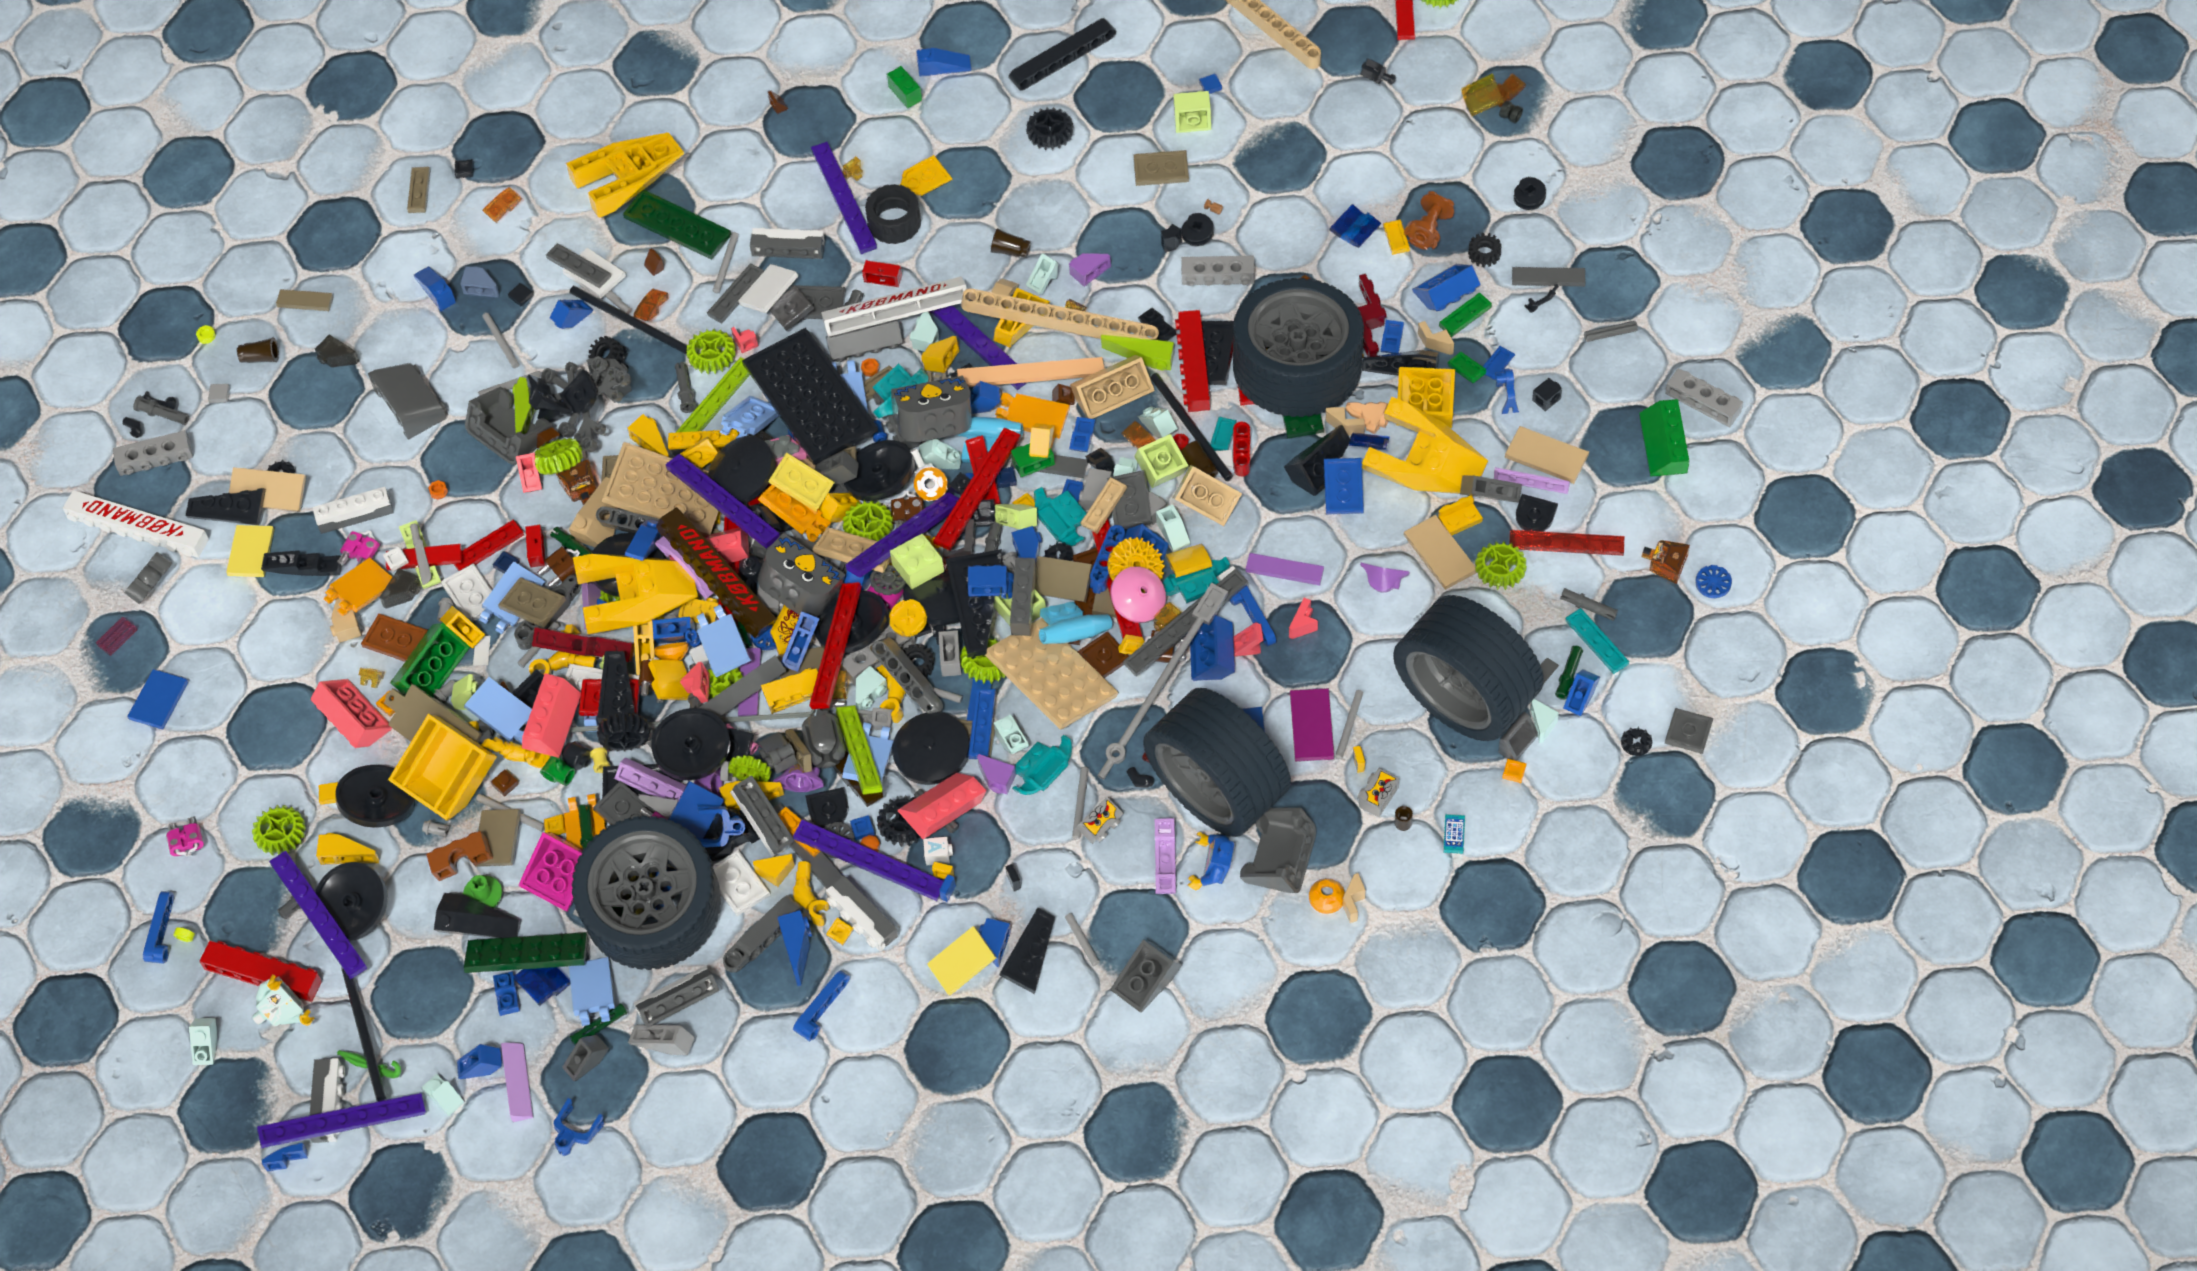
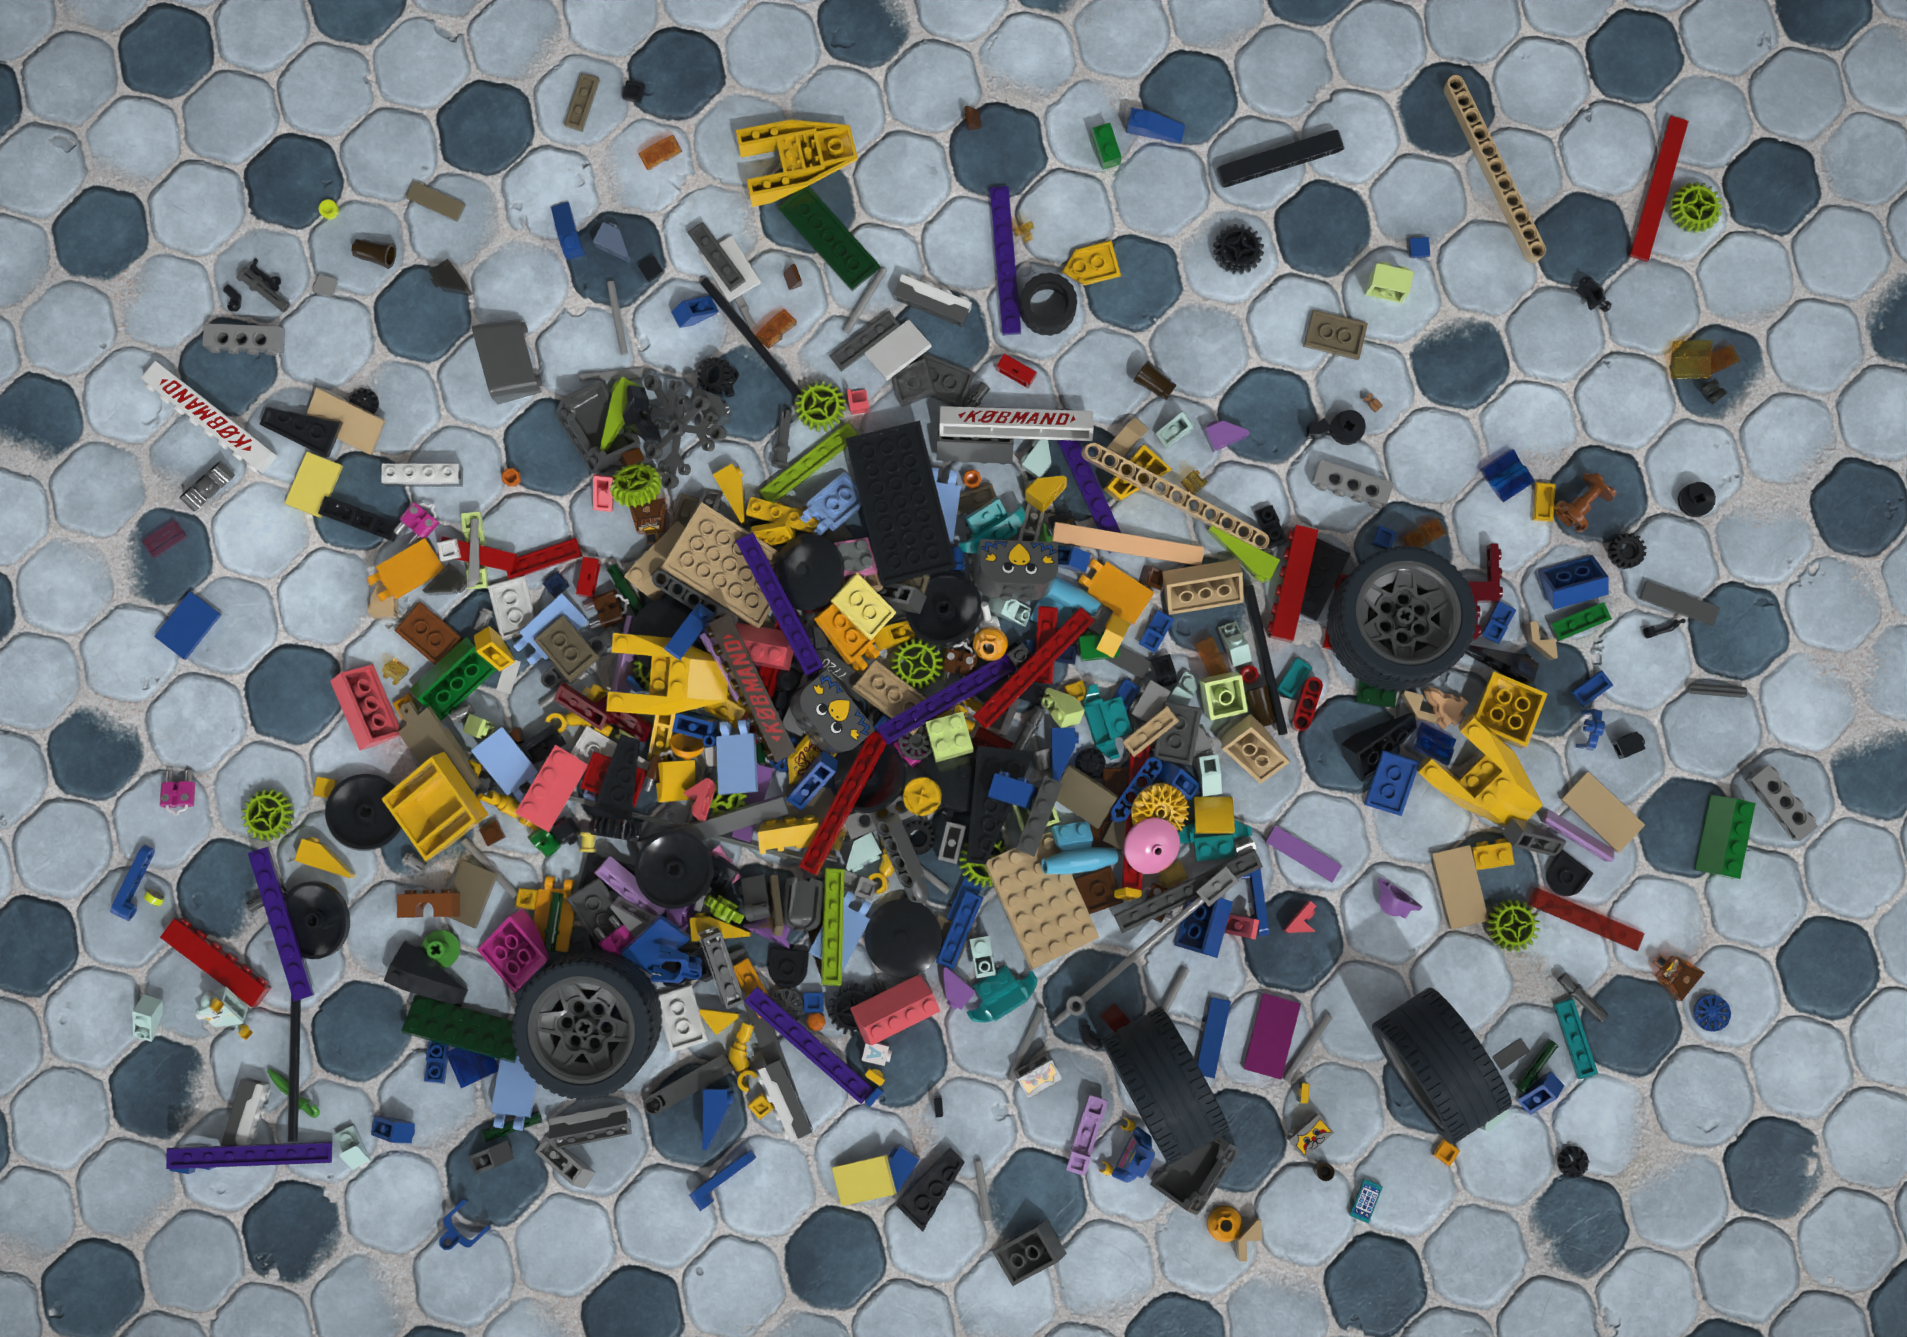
camera: 15 degrees right, 25 degrees up
lavender slope [501,1043,533,1122] -> none
black tile [560,369,597,414] -> none
green plate [1447,352,1486,383] -> none
dark grey tile [1665,708,1714,754] -> none

